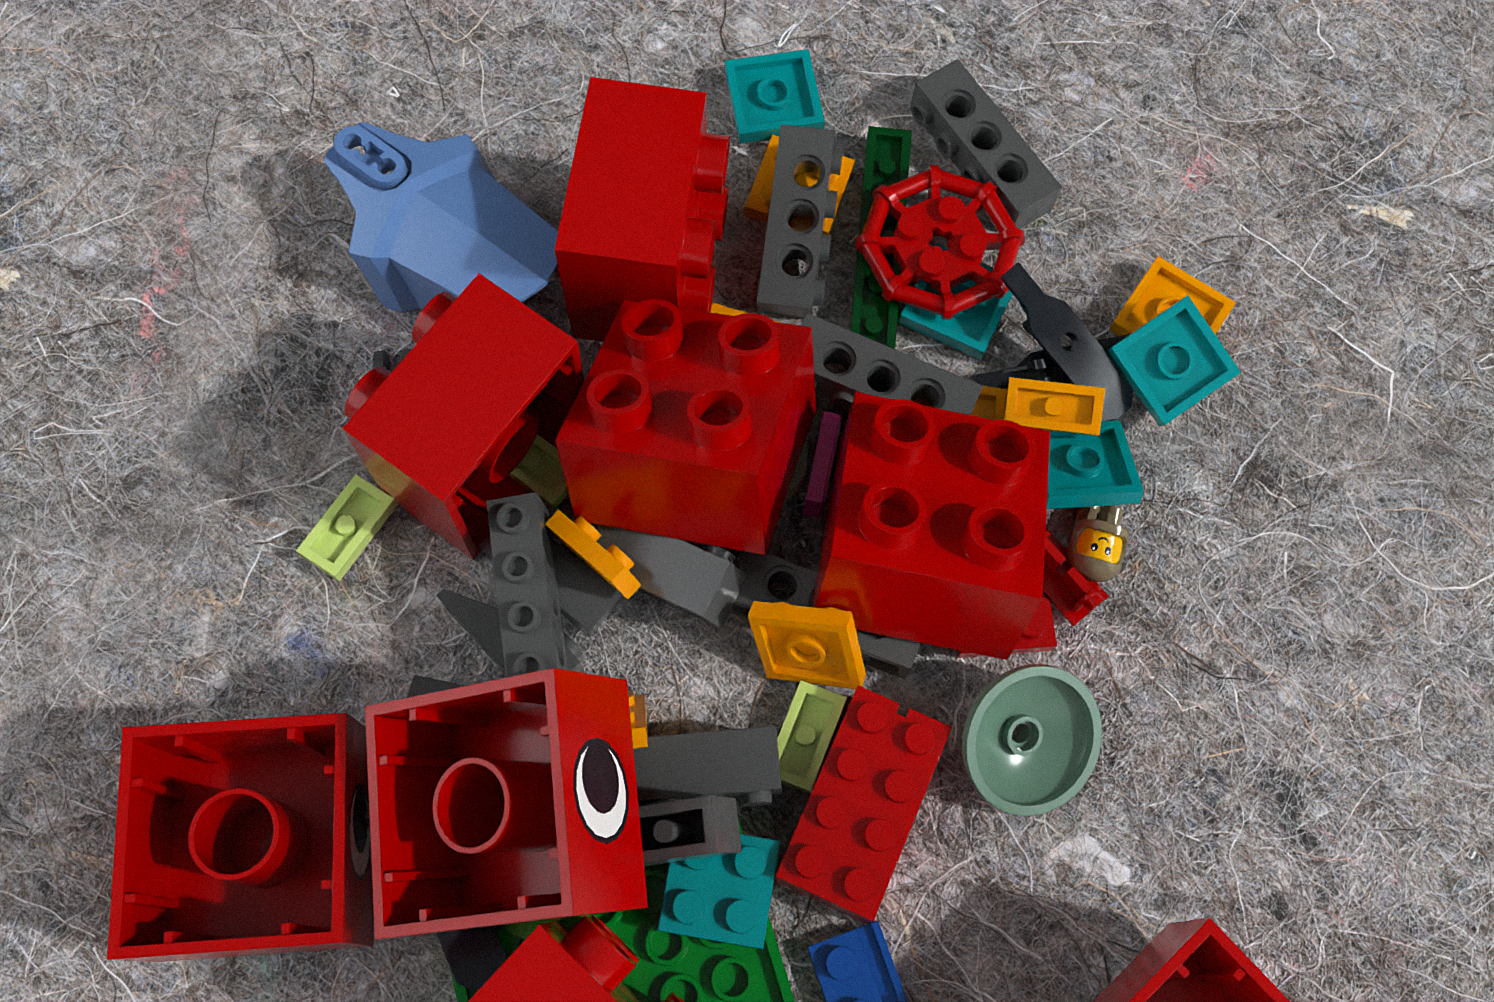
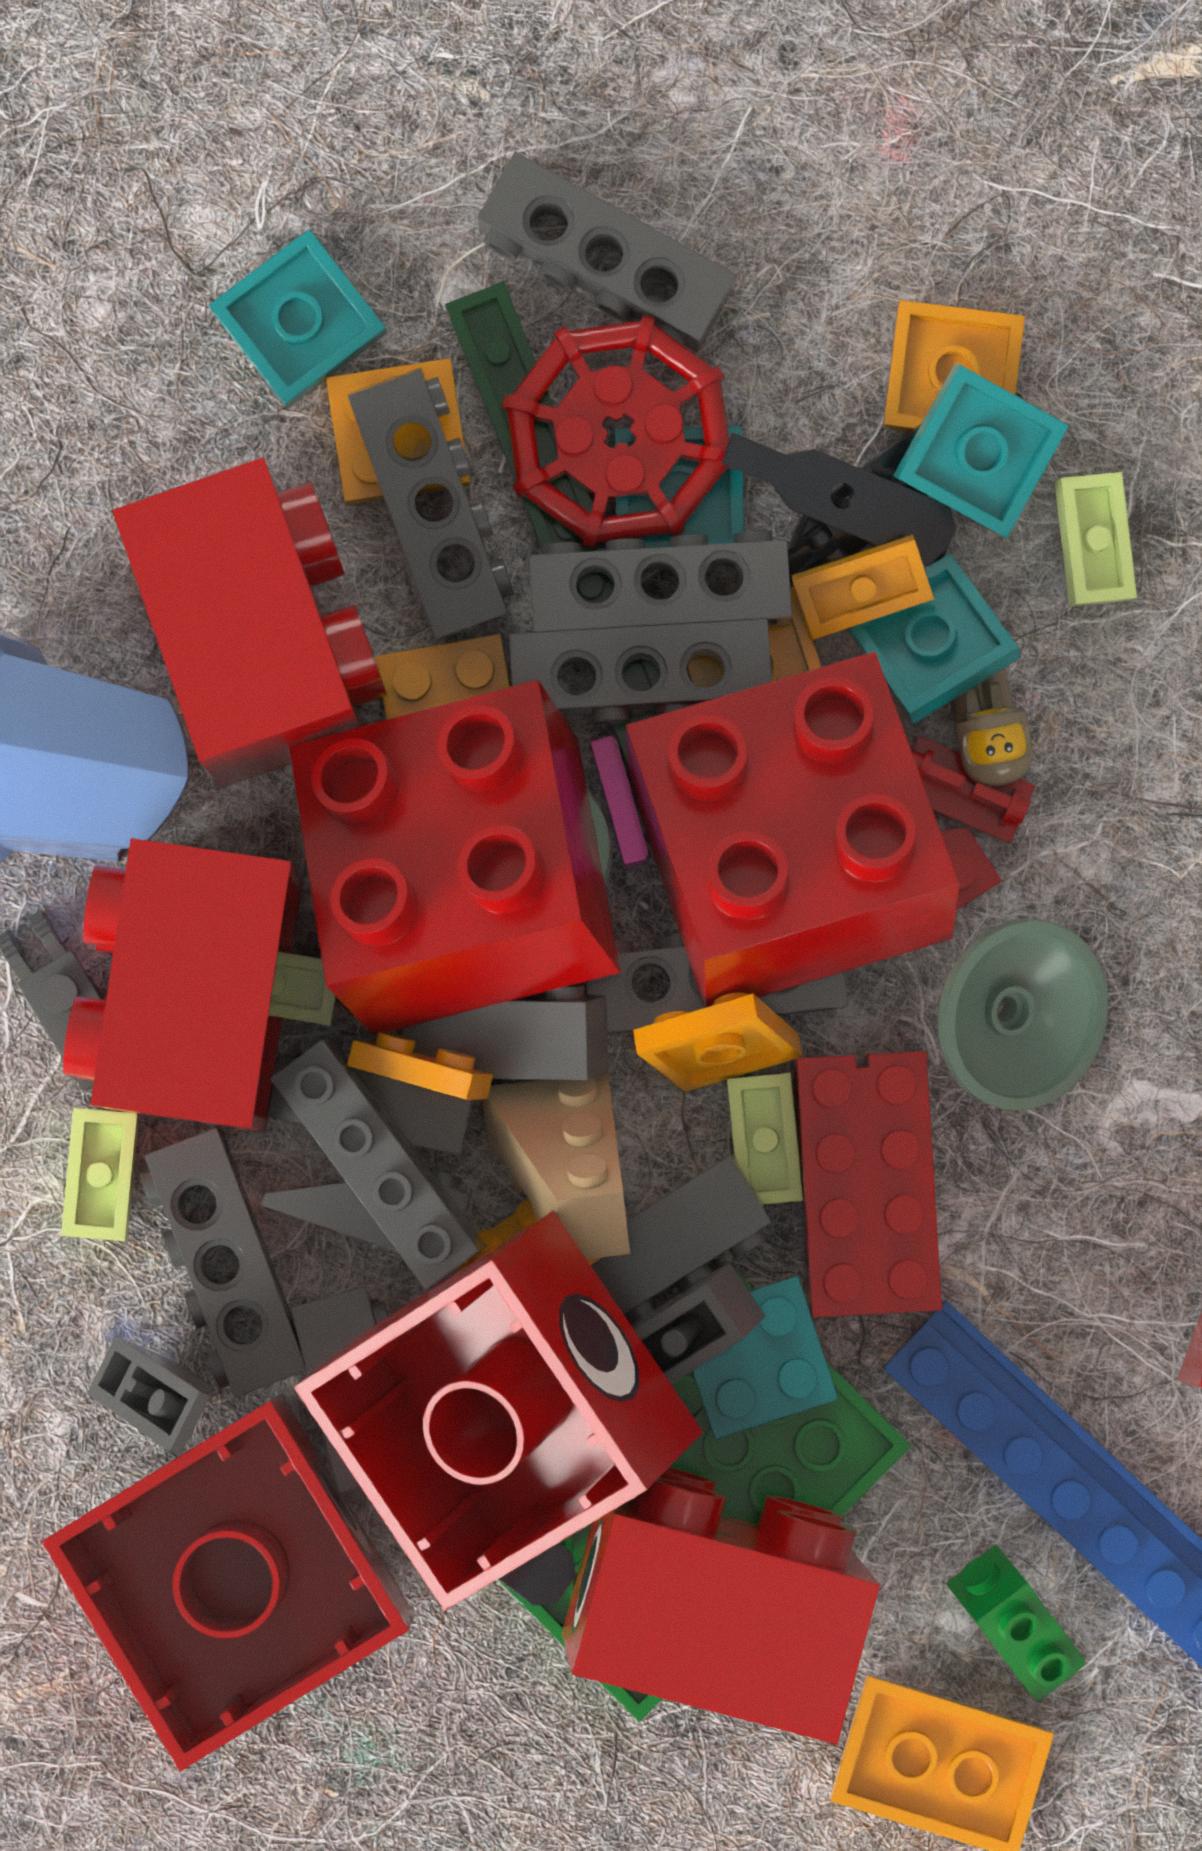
camera: 25 degrees left, 15 degrees up
none -> dark grey slope [87,1336,210,1456]
none -> dark grey brick [139,1128,307,1398]
none -> tan wedge [482,1072,630,1259]
none -> dark grey brick [529,531,792,633]
none -> yellowish green plate [1054,472,1137,607]

